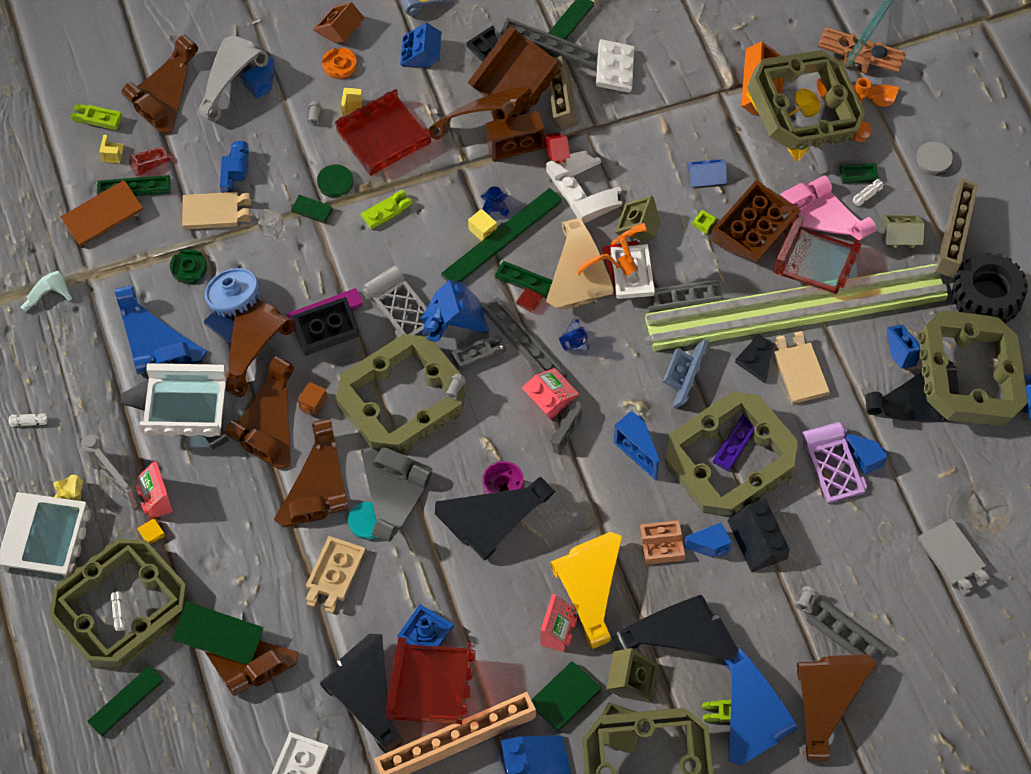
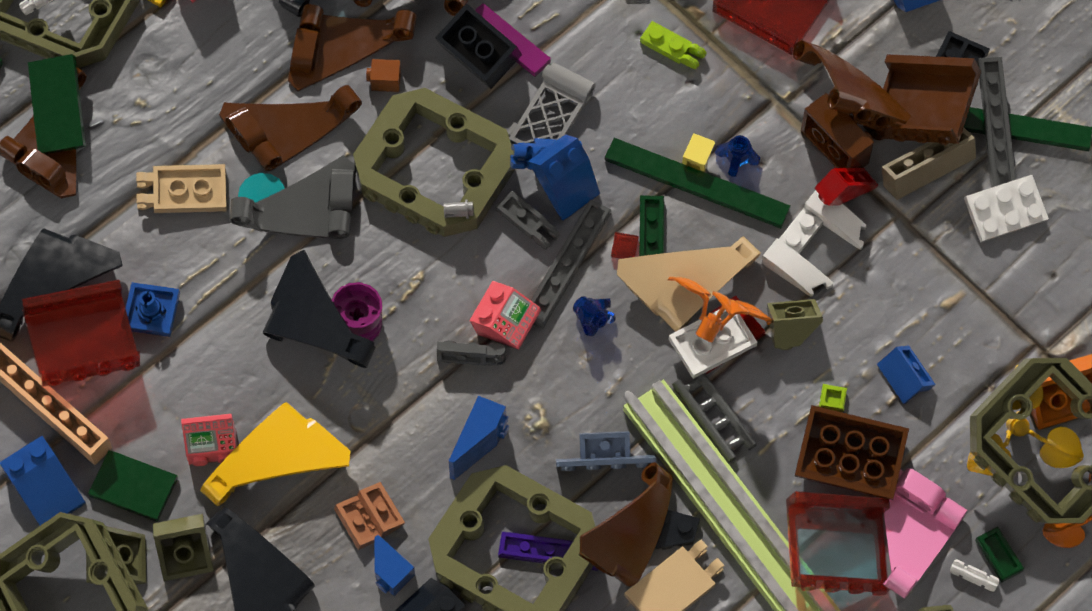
camera: 65 degrees right, 5 degrees up
none -> reddish brown panel [578,462,673,587]

